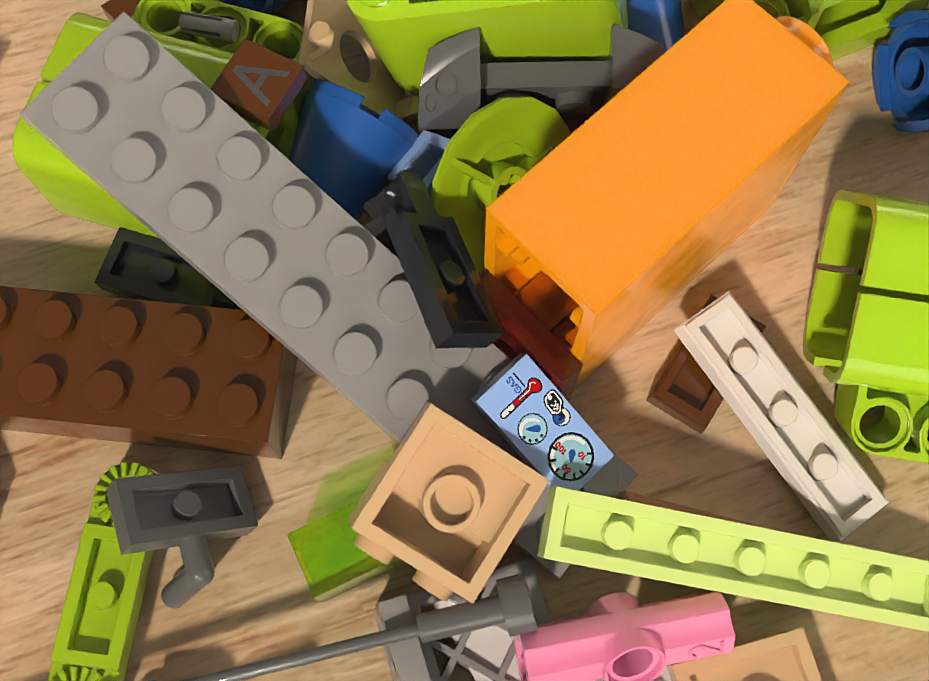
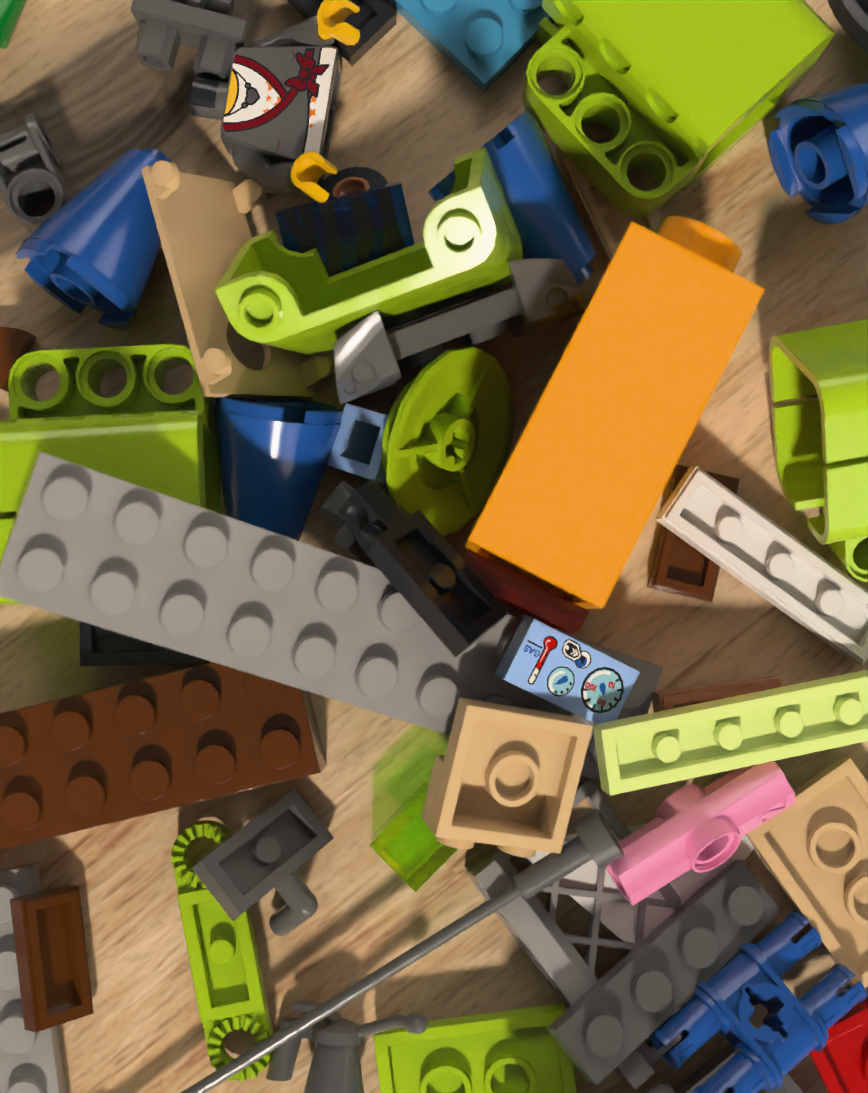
camera: 20 degrees left, 15 degrees up
light grey piece [179,11,239,43] -> none
reddish brown tile [210,38,307,132] -> none

